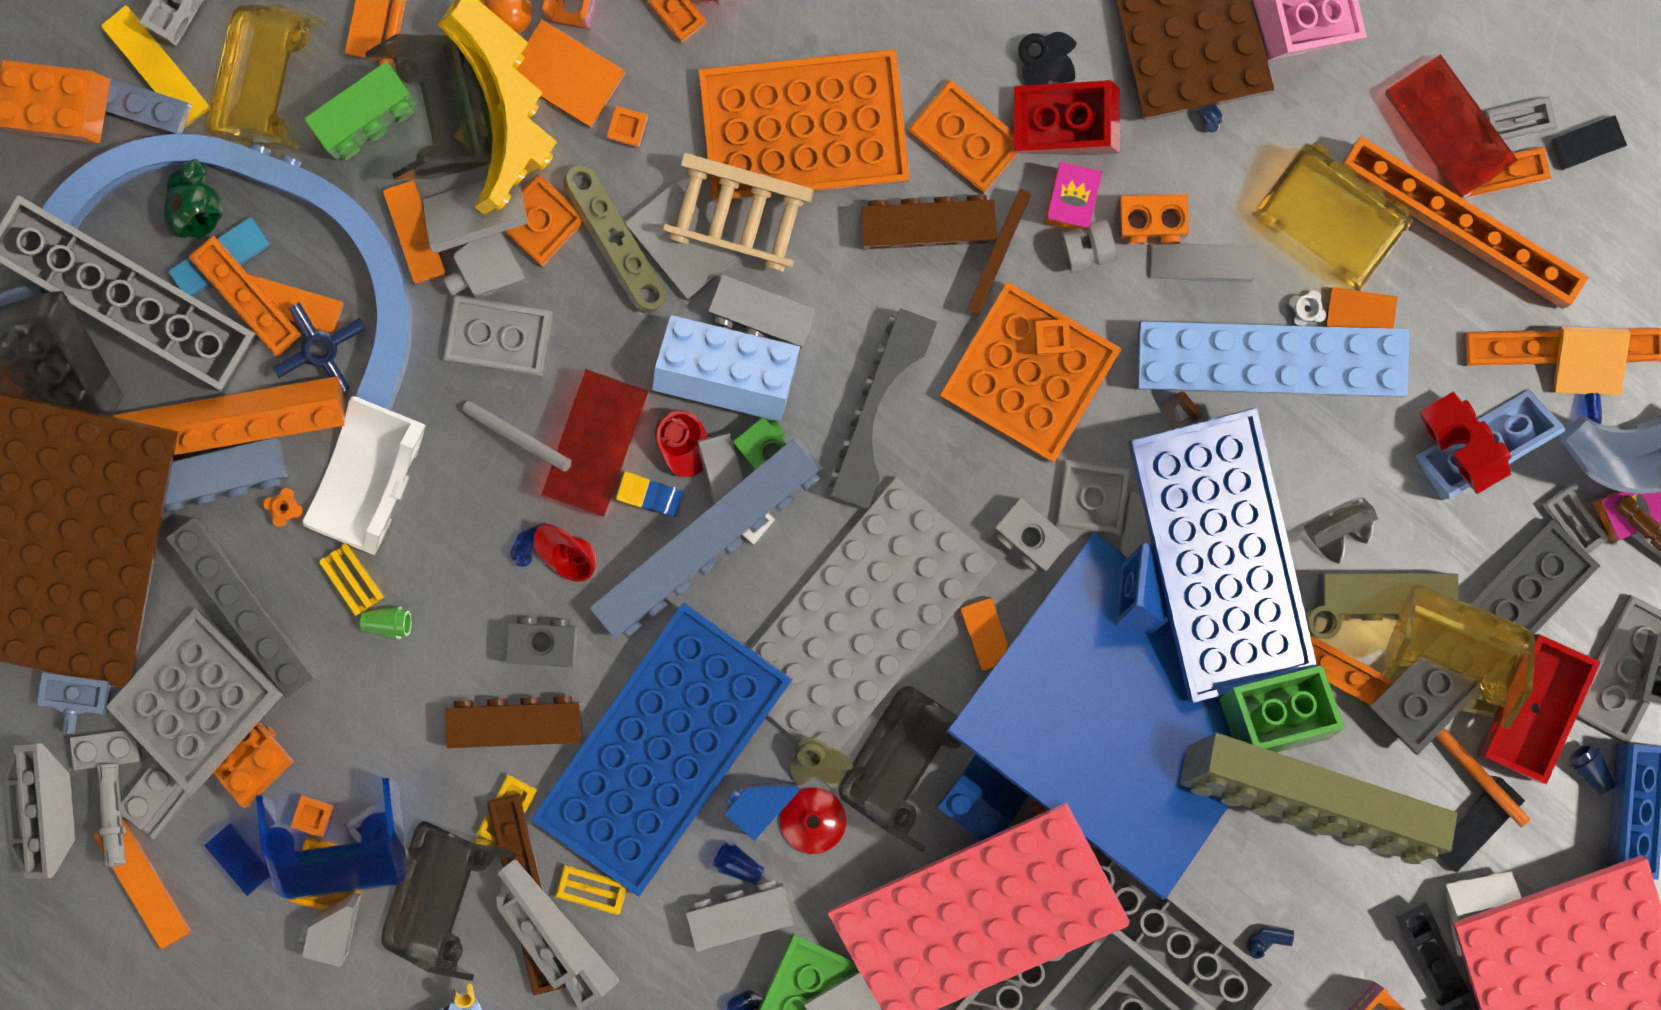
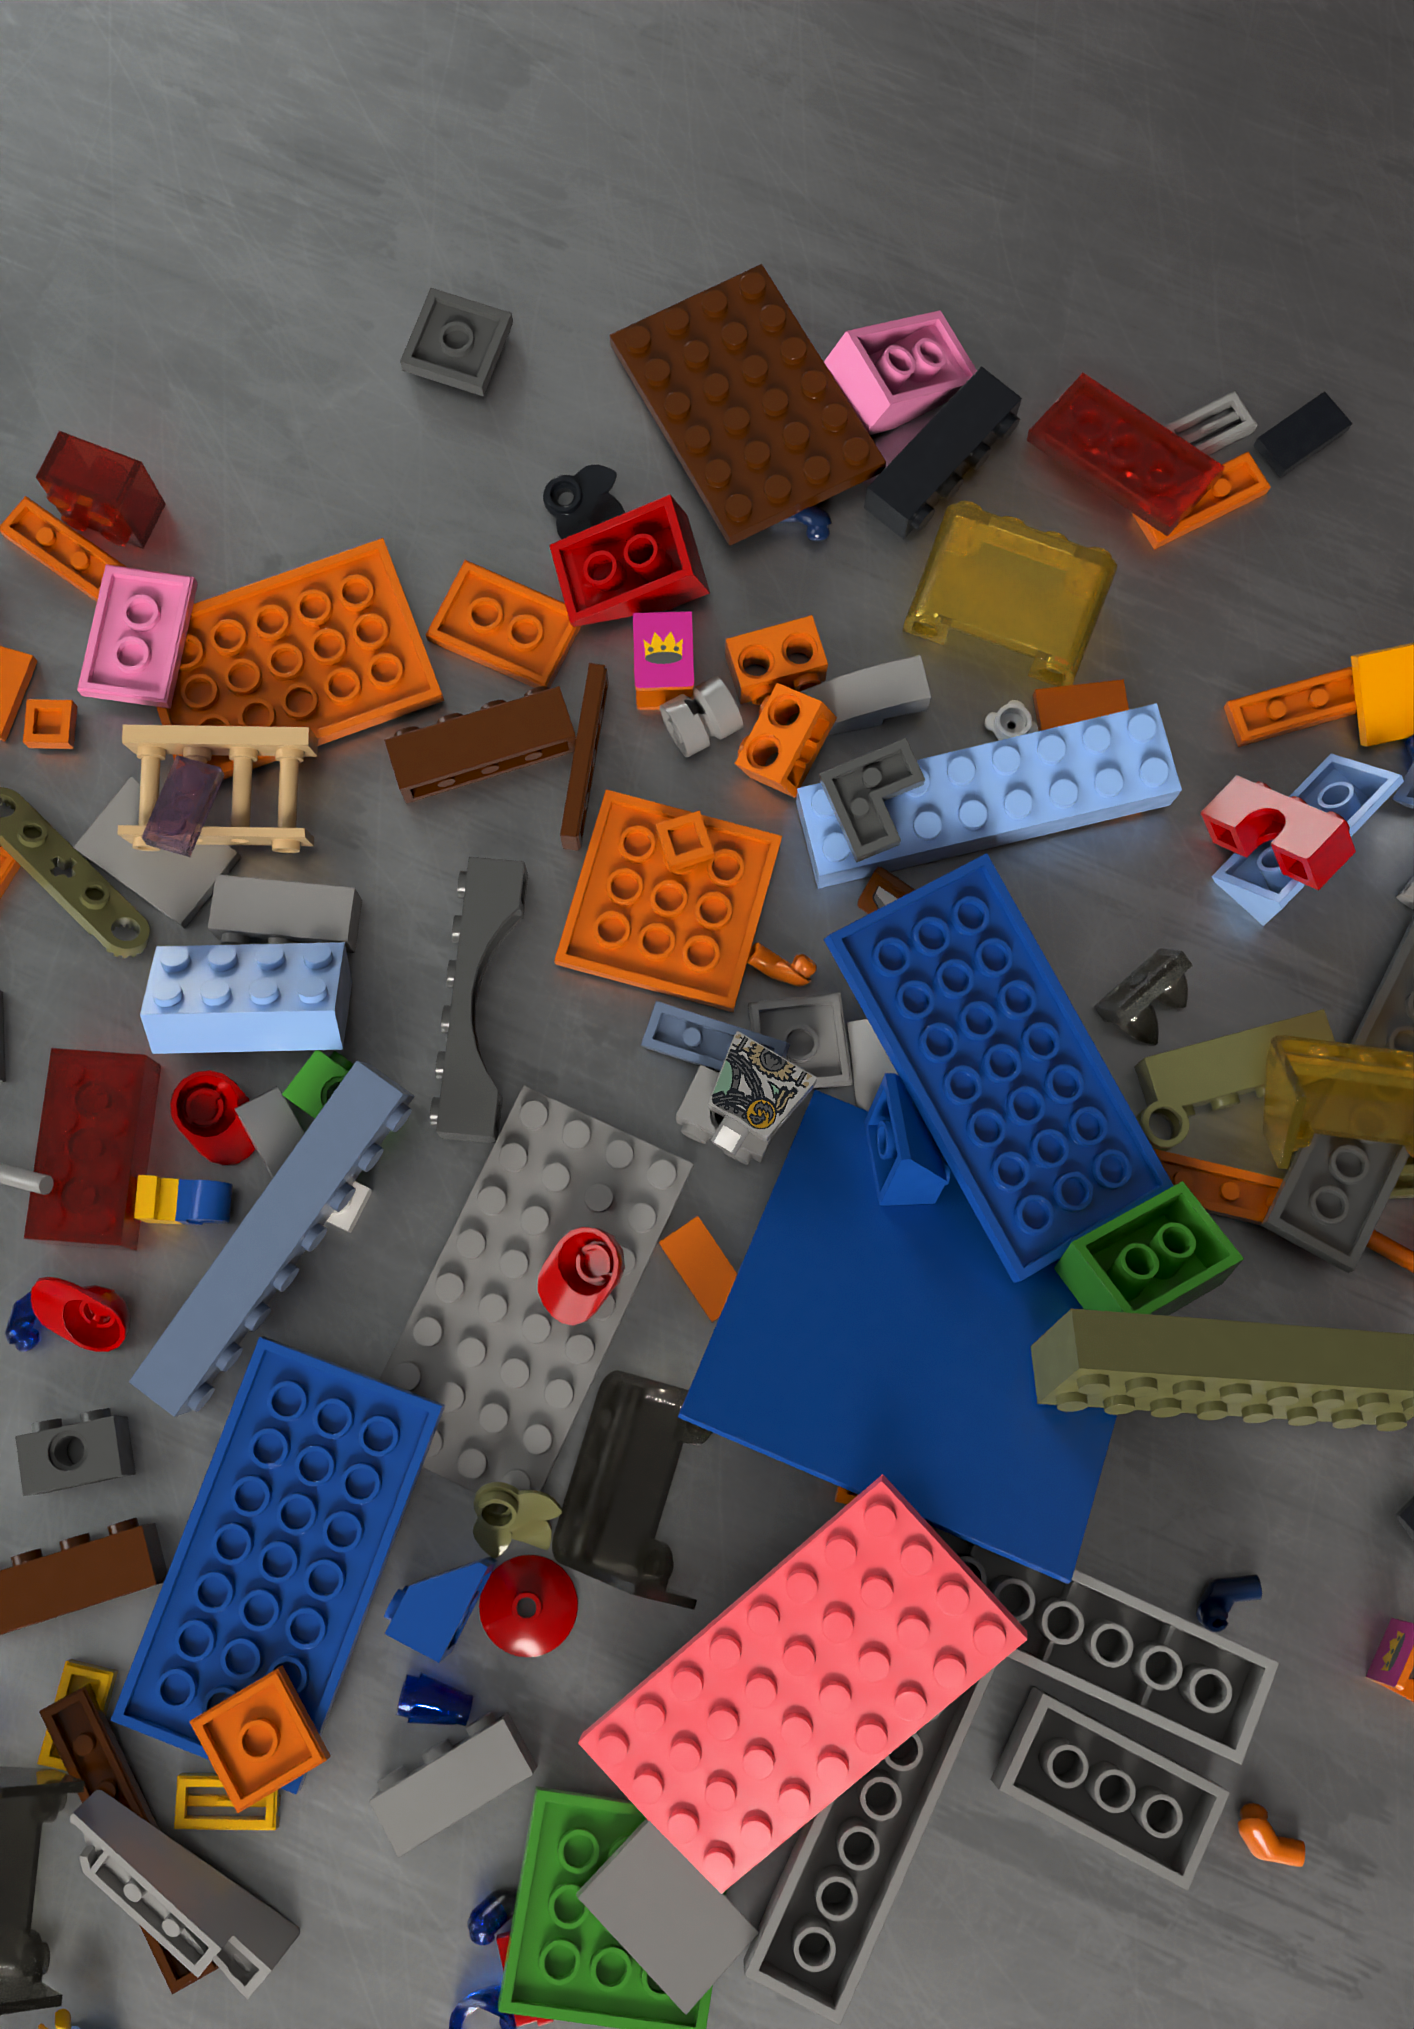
camera: 20 degrees left, 10 degrees down
blue slope [937,754,1029,841] -> none
orange brick [1337,136,1589,309] -> none
none -> bright pink tile [77,564,198,709]
none -> clear purple plate [142,755,225,857]
none -> orange tile [189,1665,331,1813]
none -> red cap [538,1227,625,1325]
none -> sand blue plate [641,1001,790,1072]
none -> torso [708,1031,817,1156]
none -> orange brick [734,683,837,798]
none -> orange arm [747,942,817,987]
none -> dark grey plate [819,738,925,863]
none -> black brick [864,366,1022,540]

